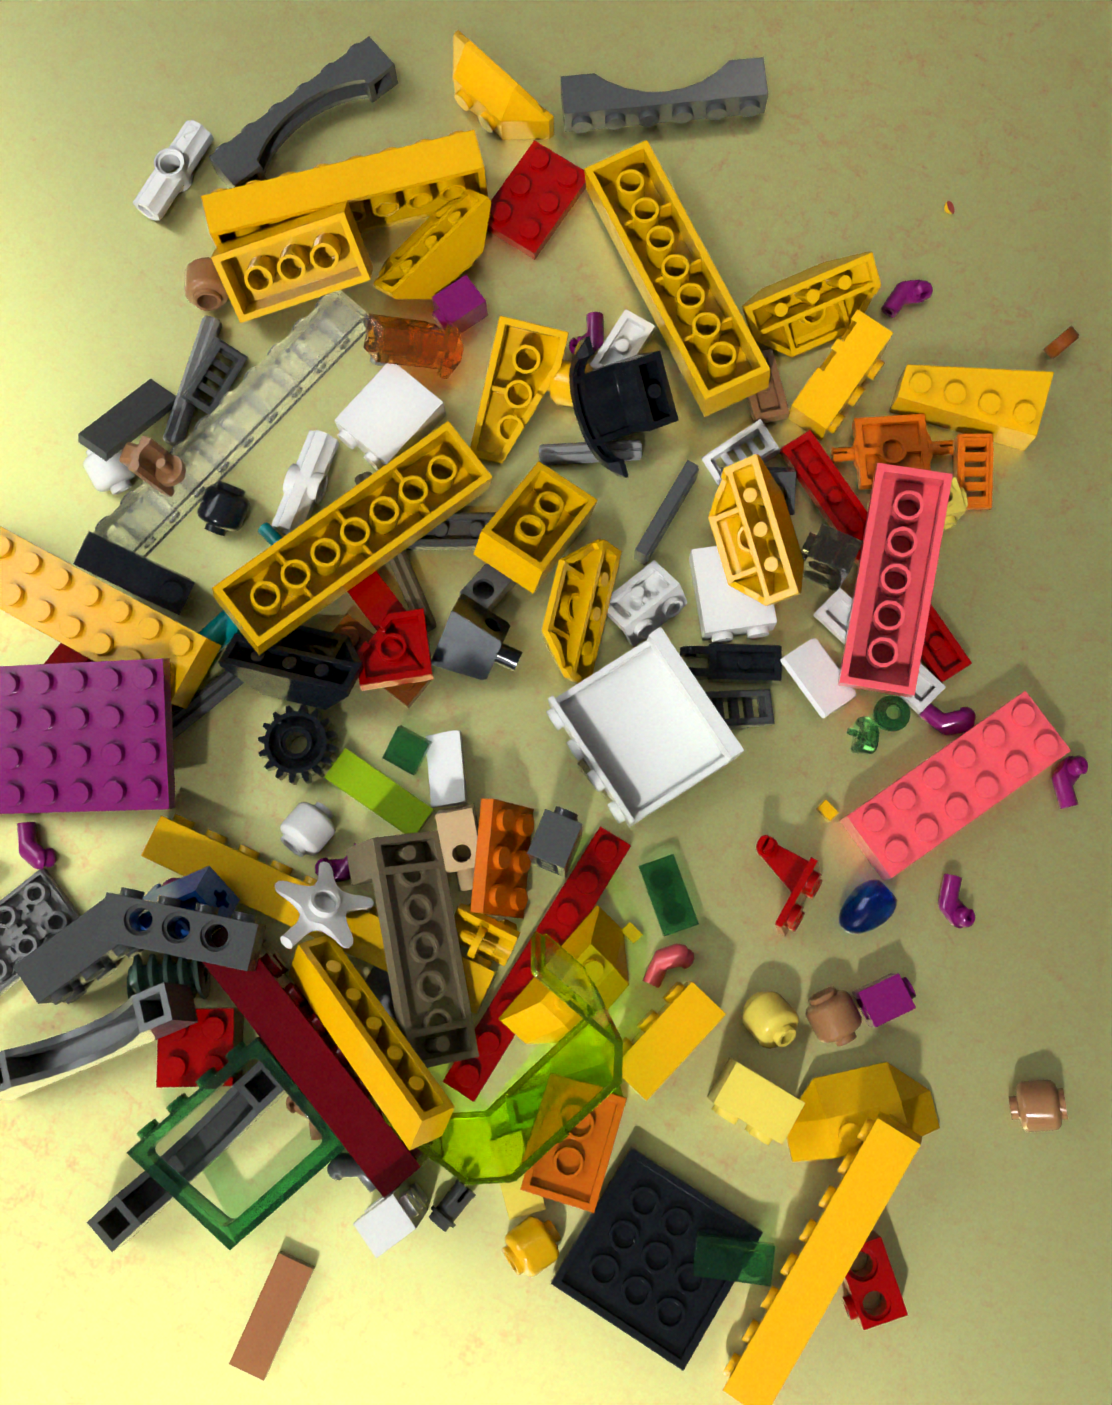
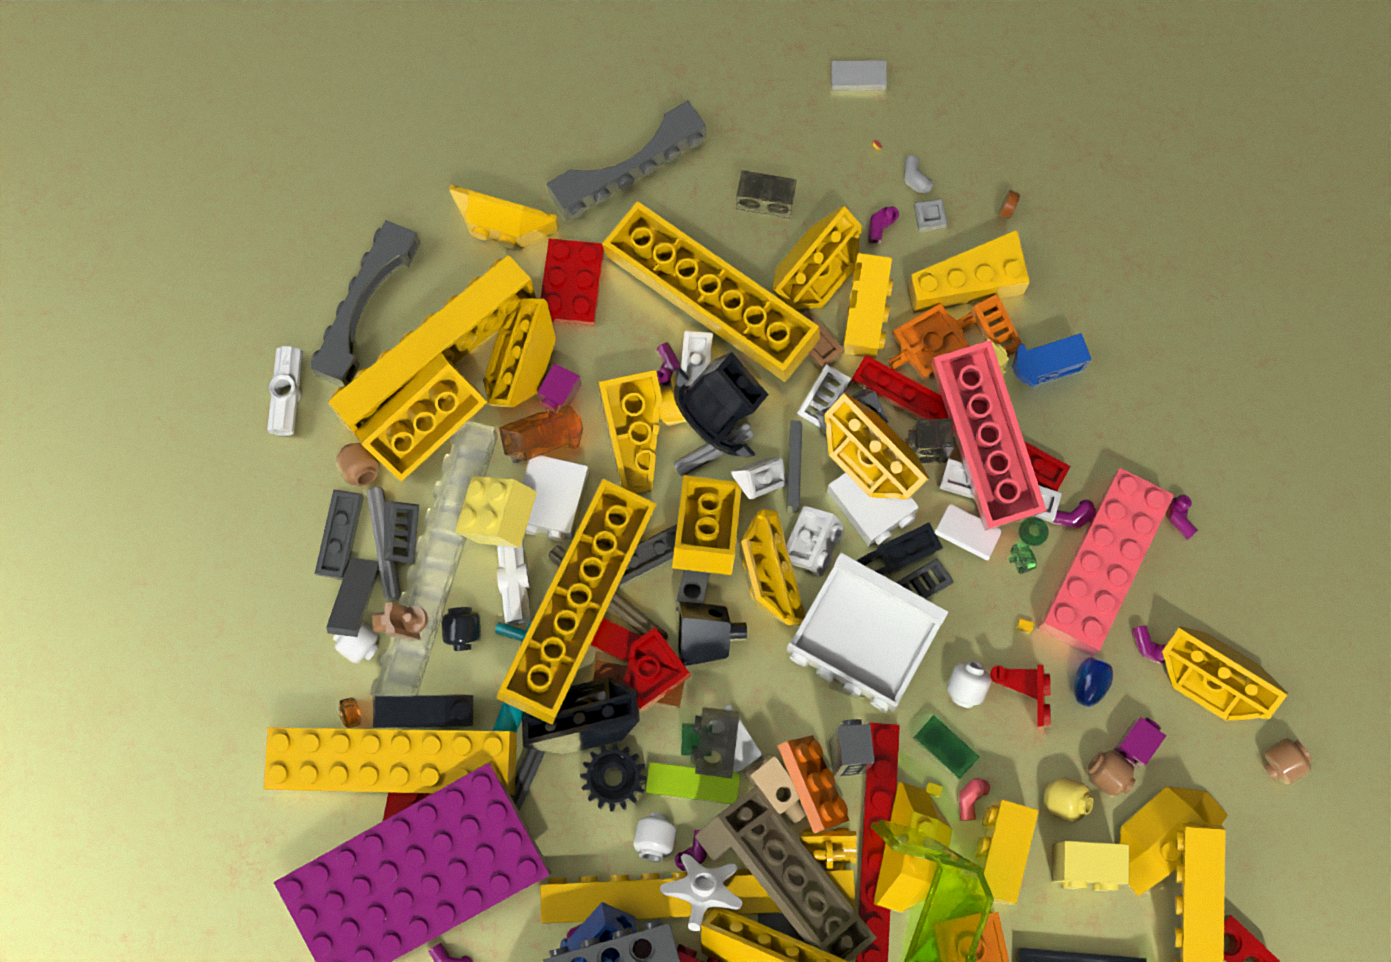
camera: 30 degrees left, 5 degrees down
none -> dark grey tile [315,489,364,580]
none -> clear orange tile [338,697,361,729]
none -> light yellow brick [455,476,537,548]
none -> clear smoke brick [690,707,739,778]
none -> white slope [731,457,787,499]
none -> clear smoke brick [736,170,797,219]
none -> light grey tile [831,60,887,91]
none -> light grey arm [904,156,933,193]
none -> light grey tile [914,199,947,232]
none -> white head [947,660,992,708]
none -> blue piece [1012,333,1092,388]
none -> yellow wedge [1162,626,1288,721]

